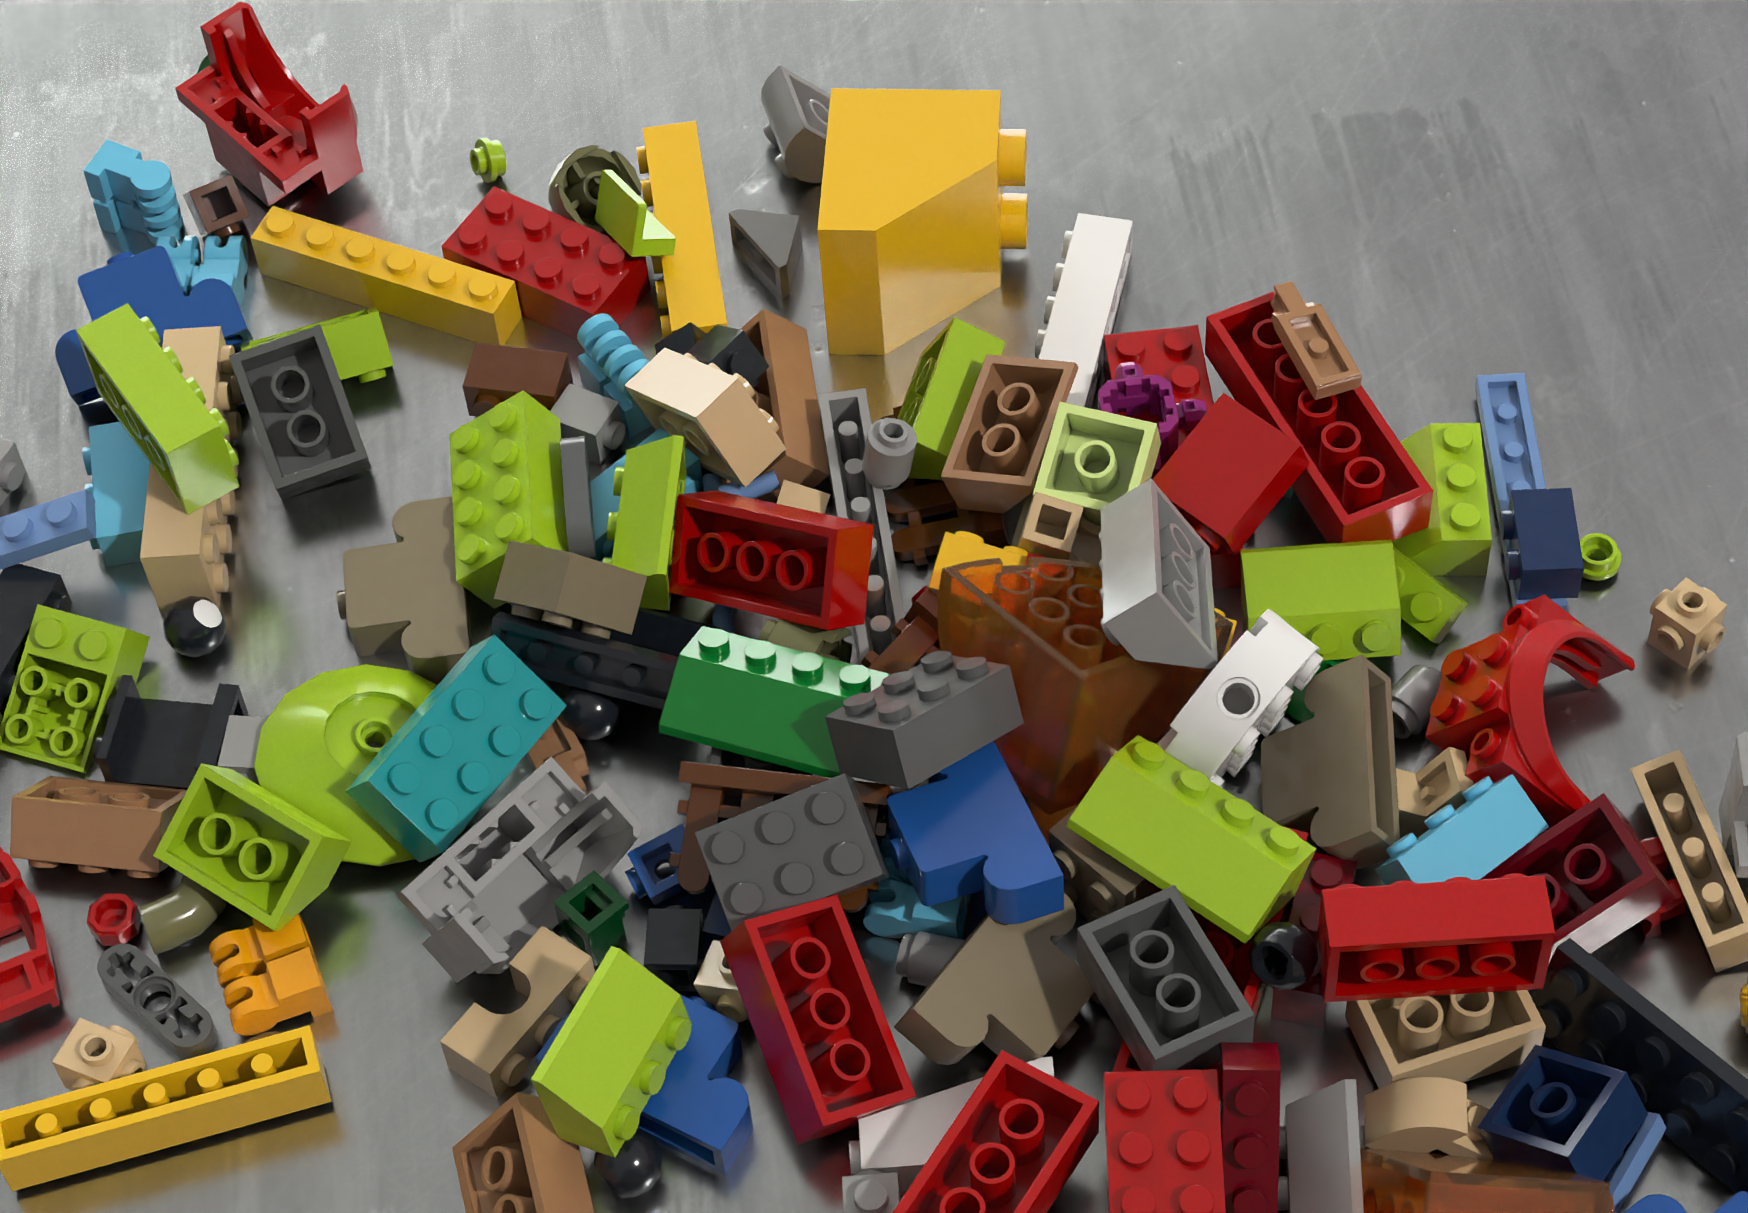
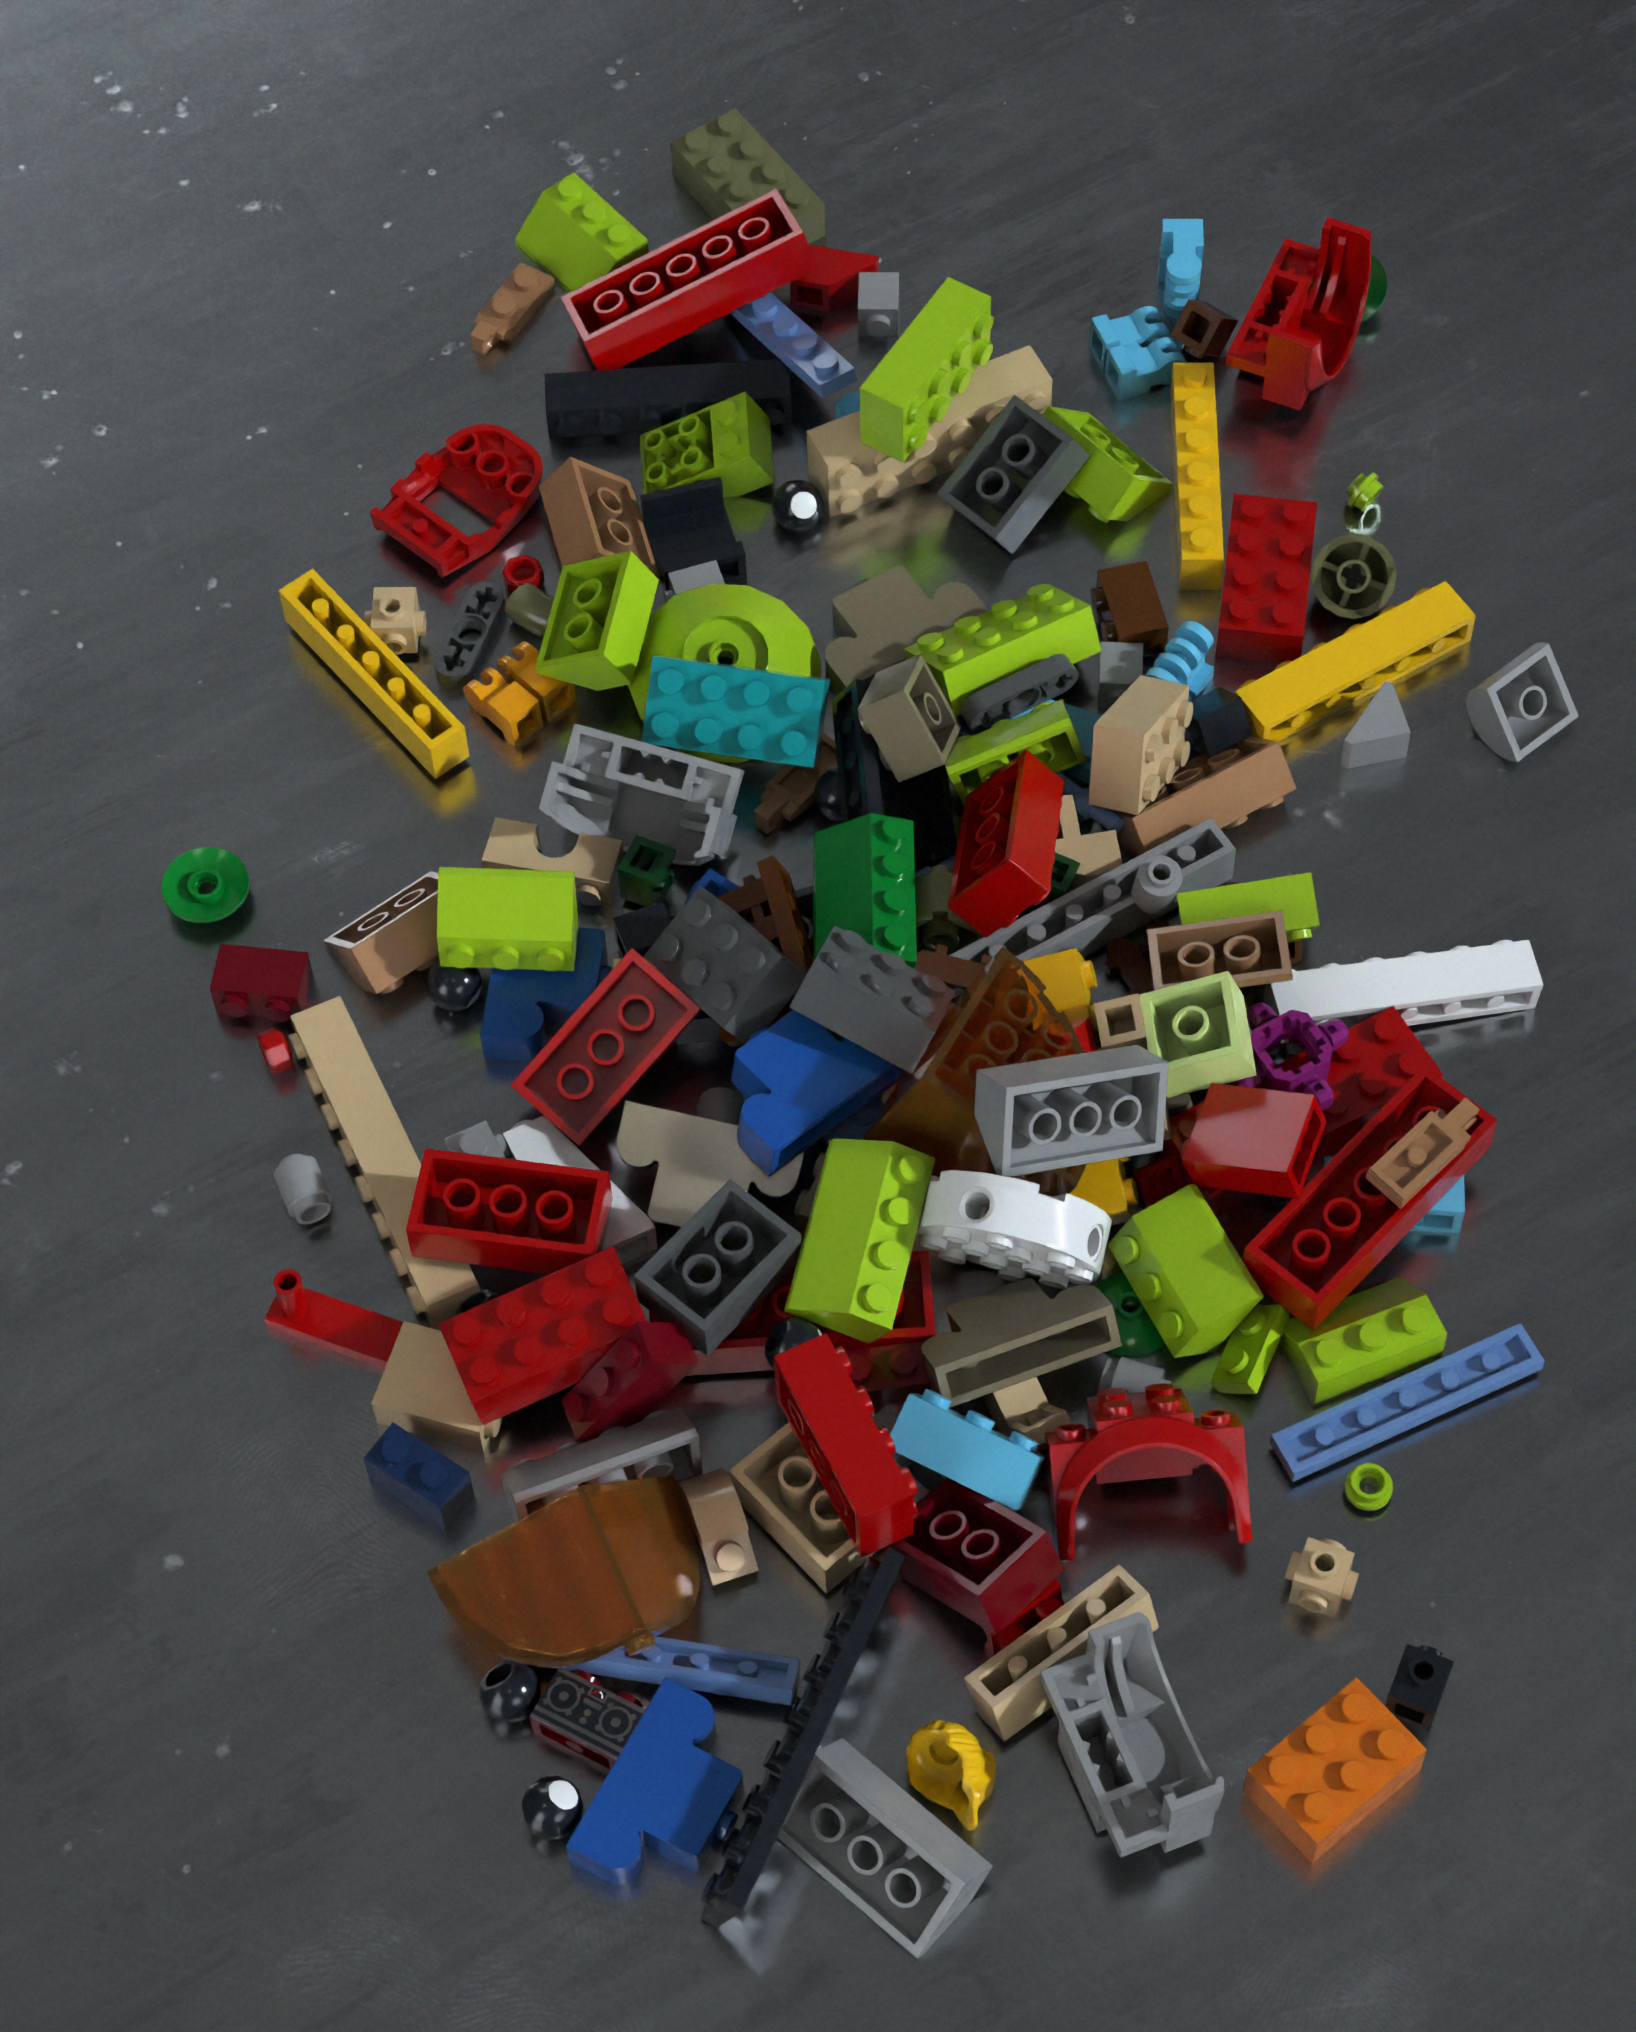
camera: 65 degrees right, 5 degrees up
blue brick [55,246,253,406] -> none
lime panel [595,170,676,257] -> none
black brick [687,324,769,388] -> none
yellow slope [817,88,1028,355] -> none
dark blue brick [1477,1045,1648,1199] -> none
dark blue brick [1499,488,1584,600] -> none

